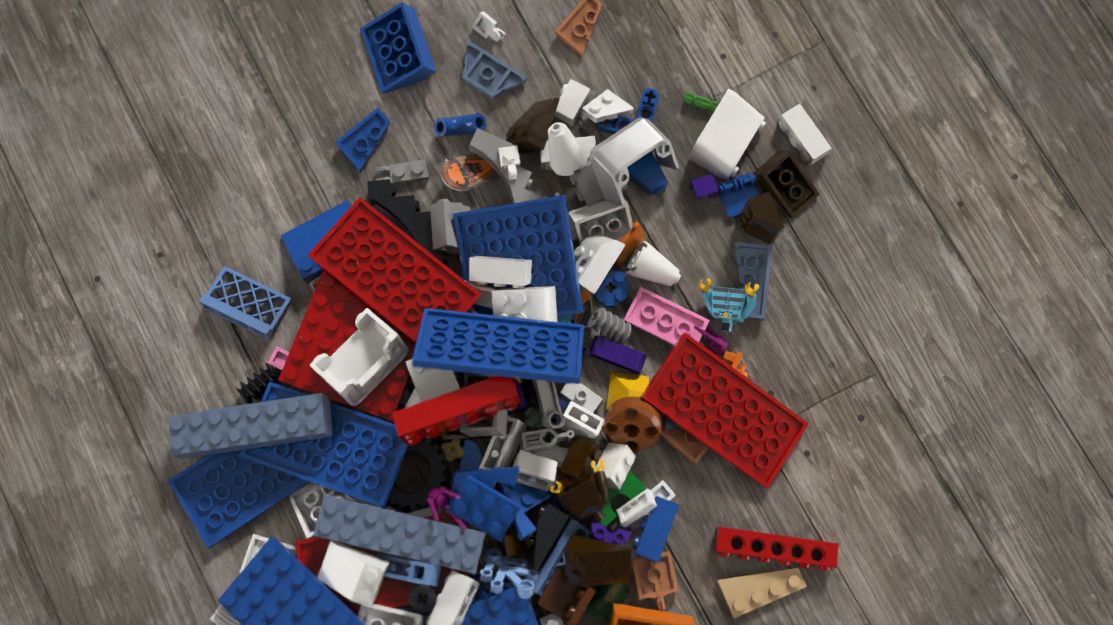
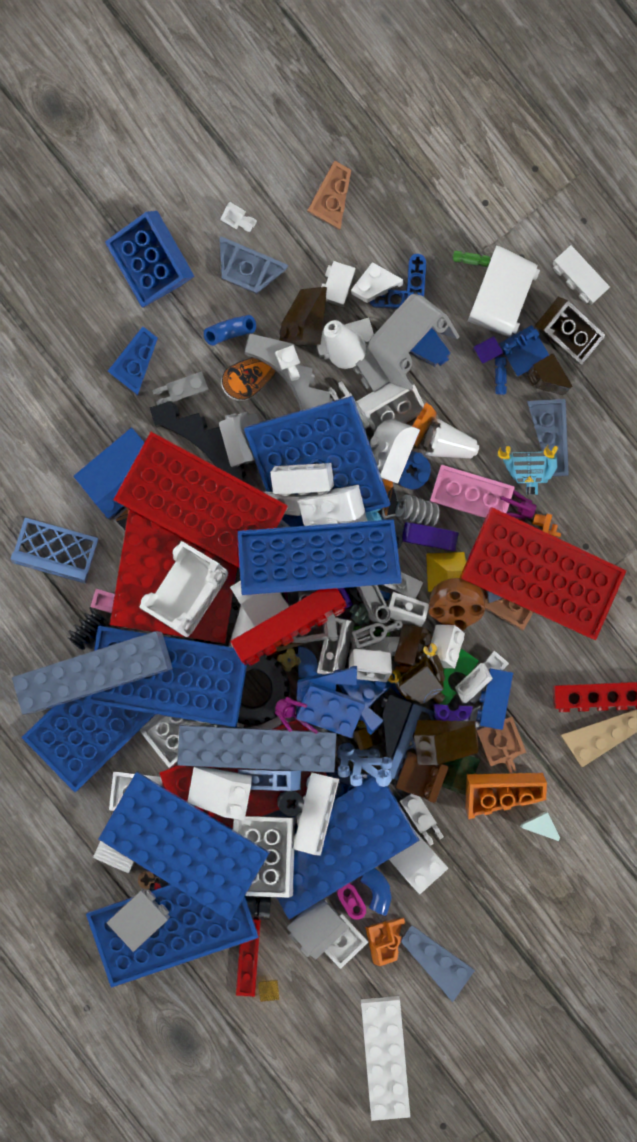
camera: 10 degrees left, 10 degrees up
none -> blue axle [495,357,507,395]

